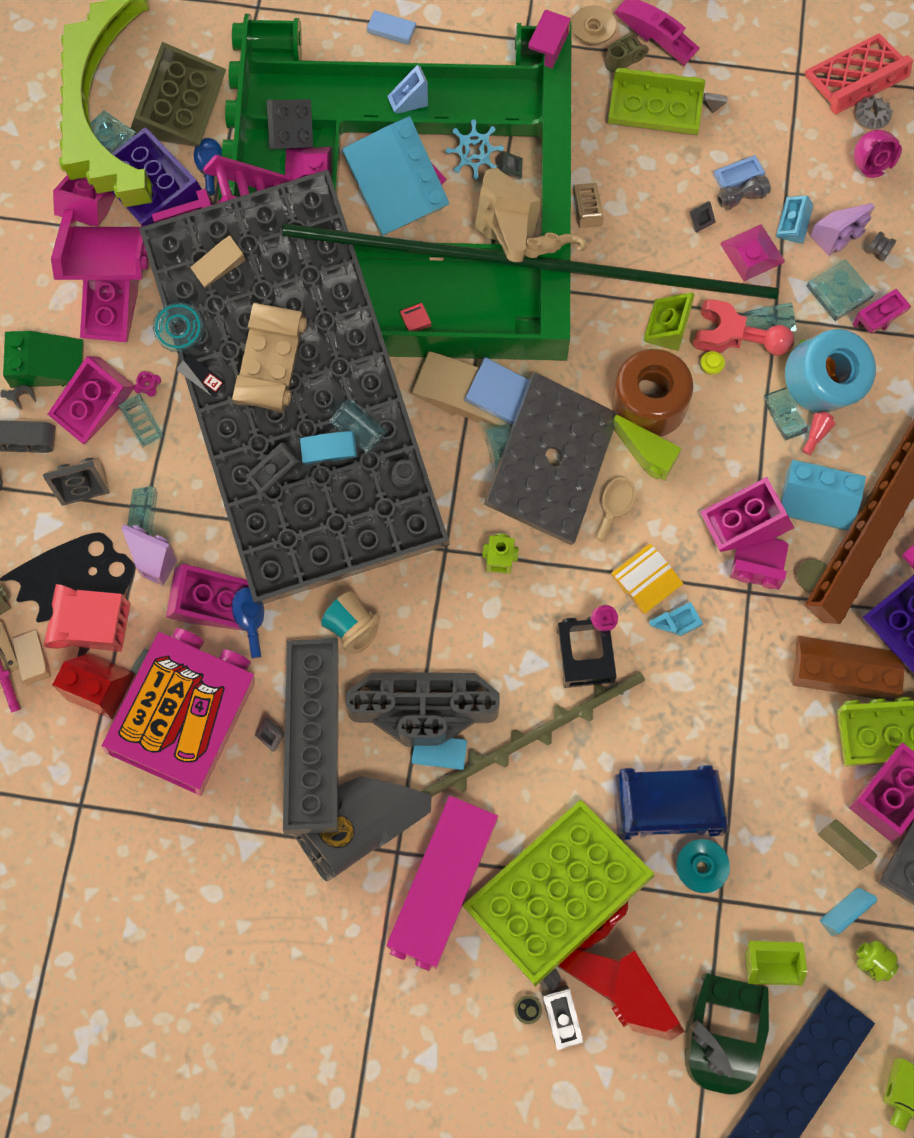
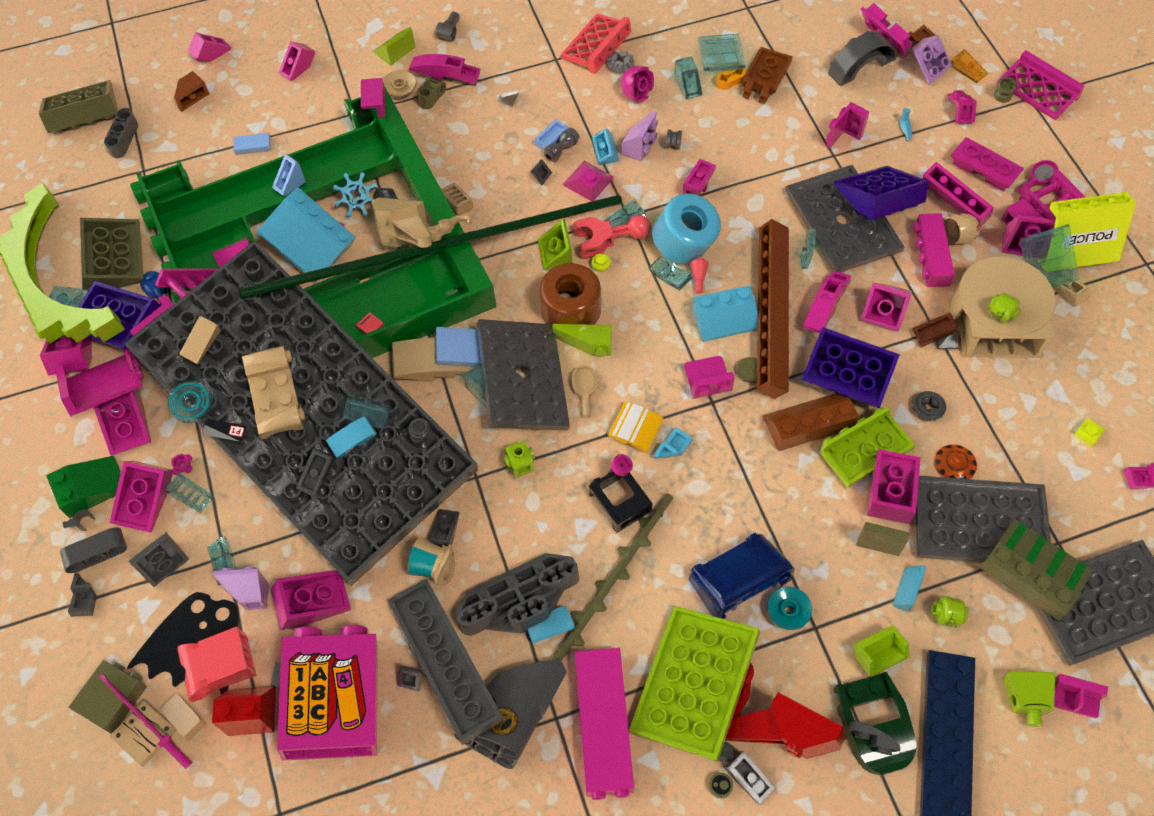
camera: 25 degrees left, 10 degrees down
blue piece [232,588,264,659] -> none
dark grey plate [267,99,313,149] -> none
lime bracket [608,68,706,135] -> none
dark pink slope [700,477,794,552] -> none
clear light blue plate [806,259,875,321] -> none
none -> flat silver slope [429,509,460,547]

